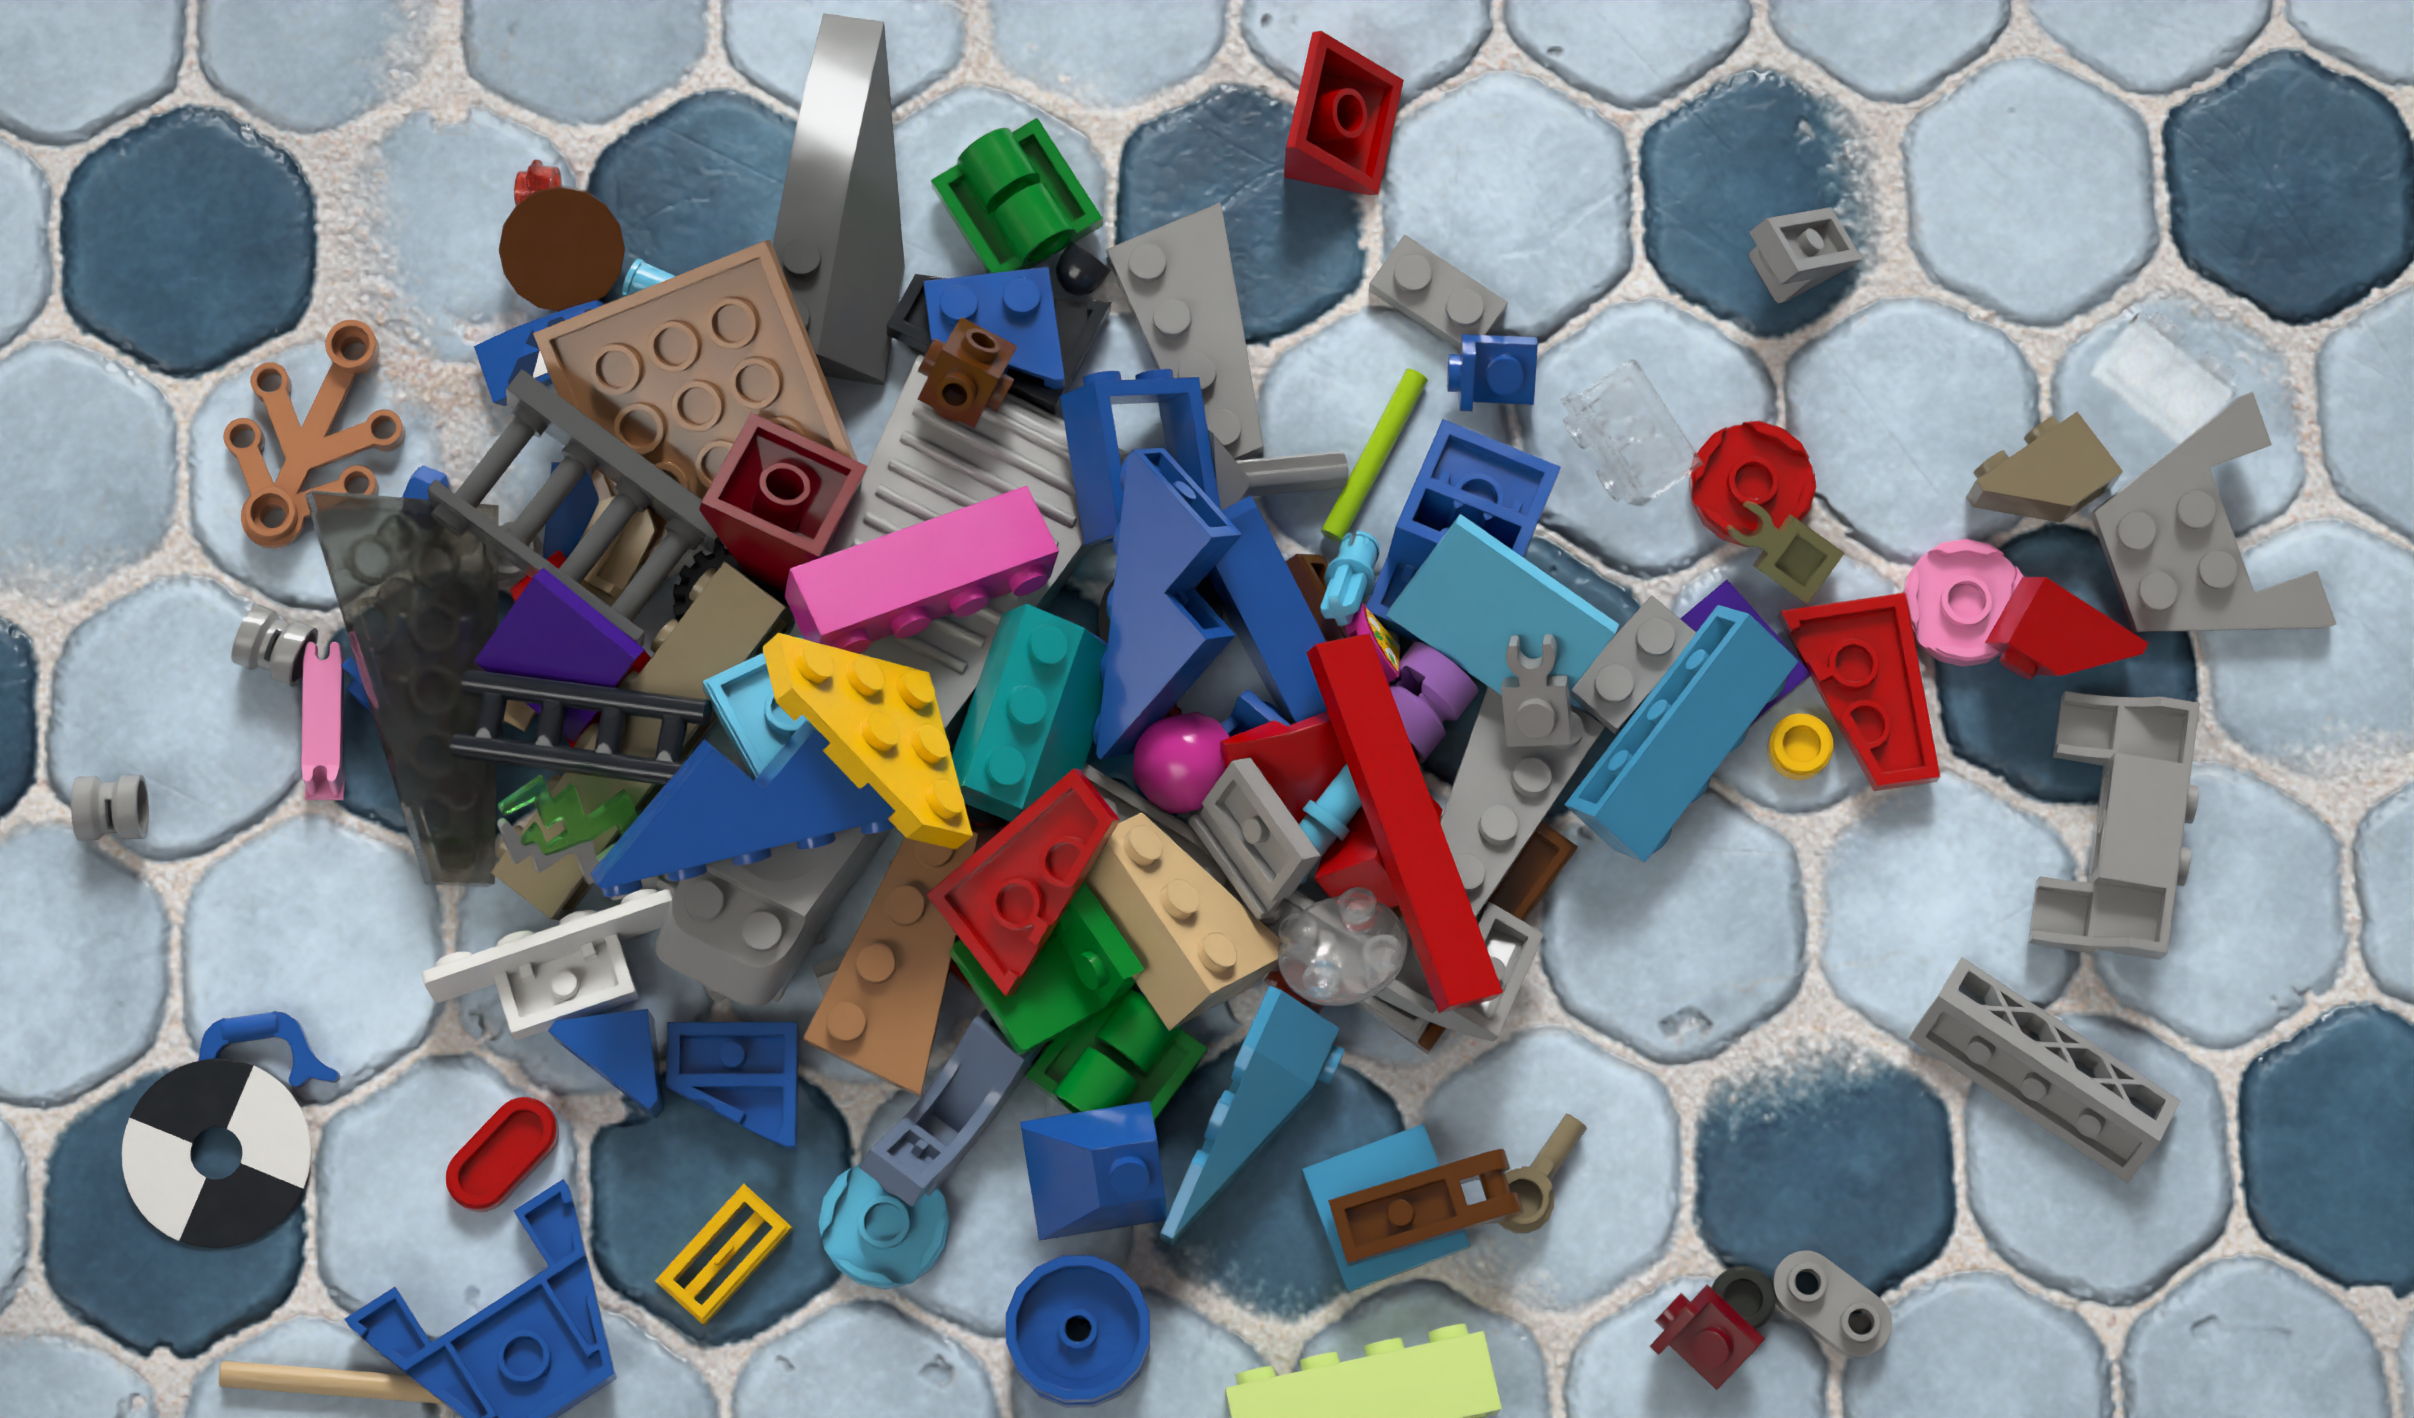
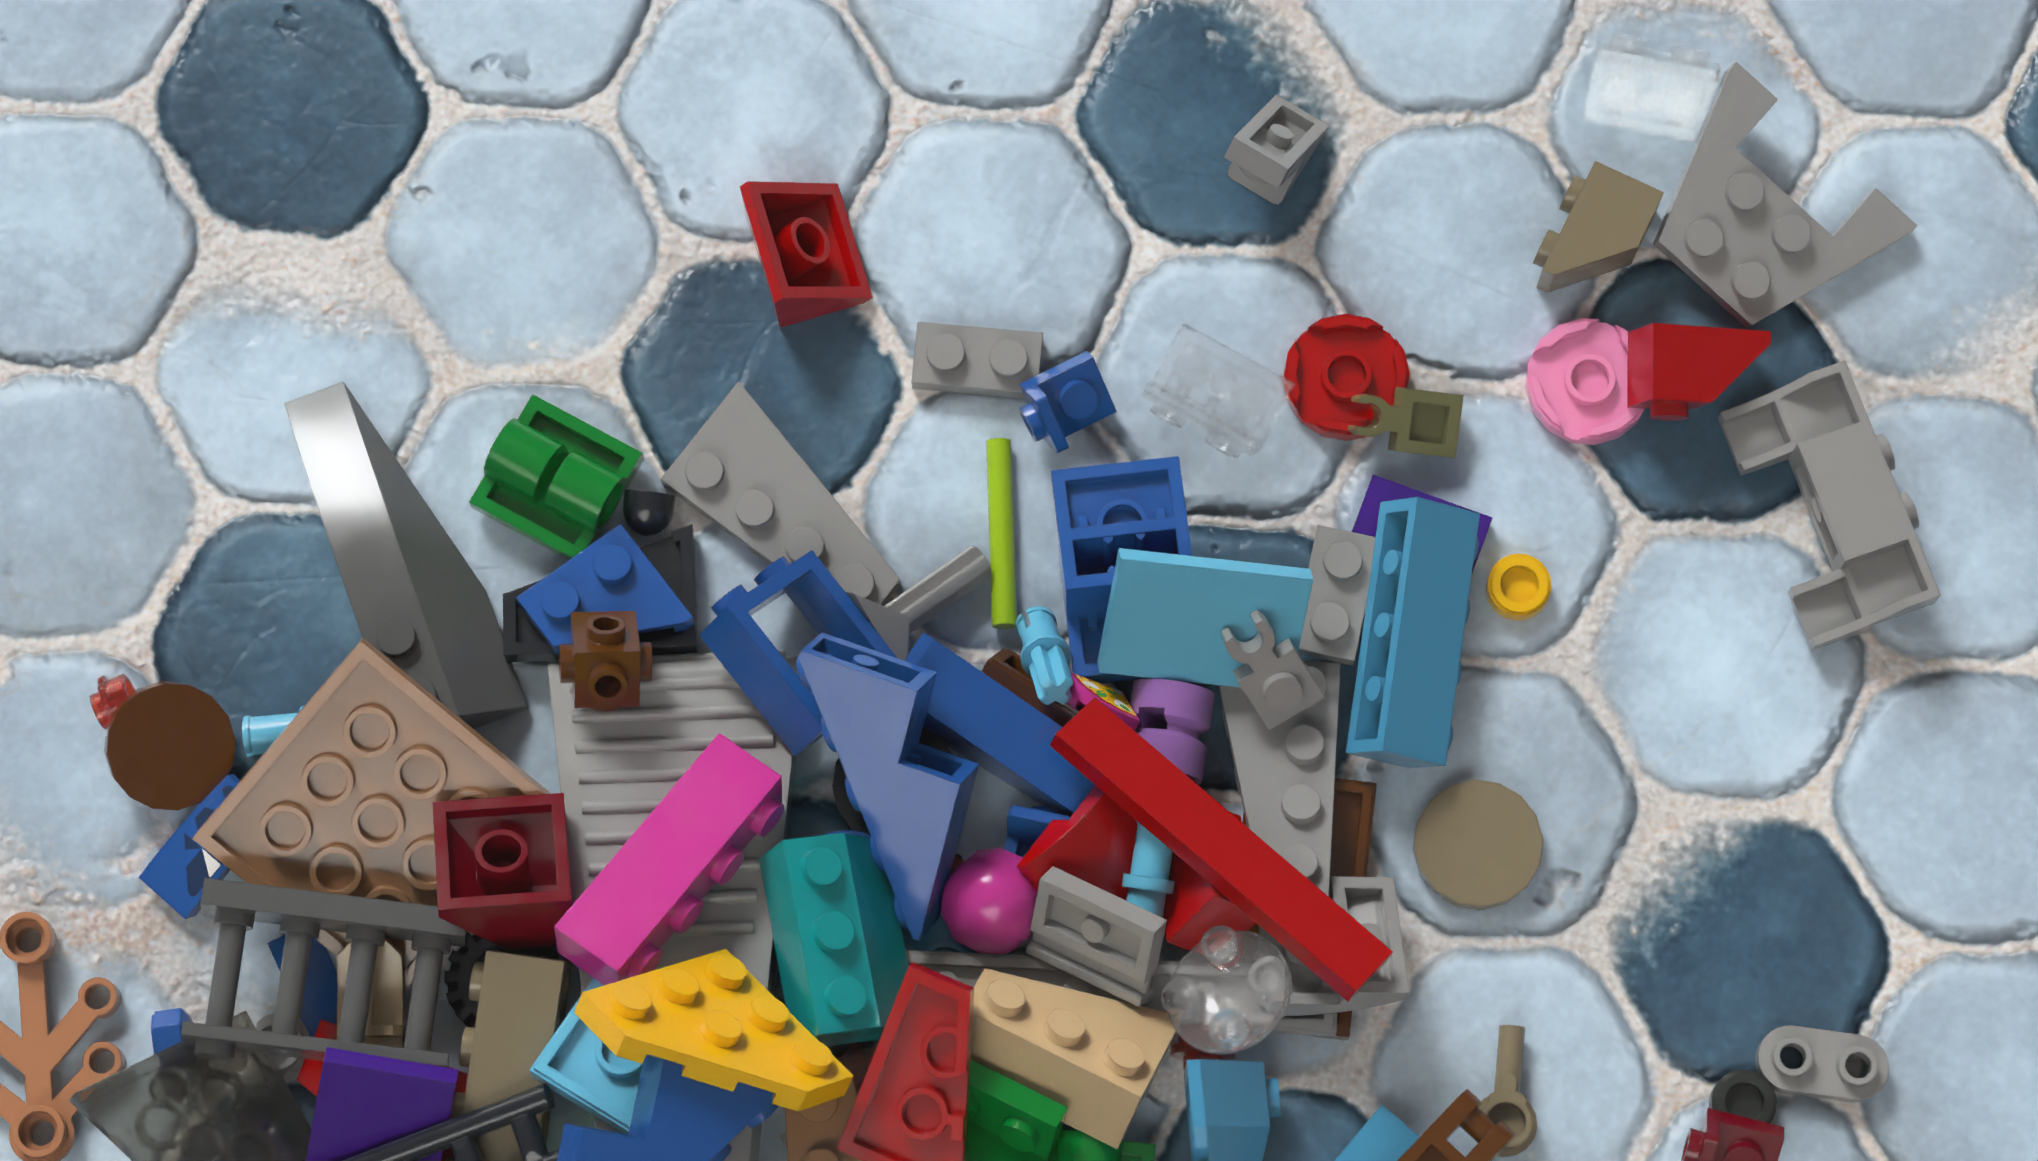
camera: 25 degrees left, 0 degrees up
red wing [1777,592,1941,791] -> none
light grey fence [1908,957,2181,1183] -> none
none -> dark tan tile [1413,779,1543,910]

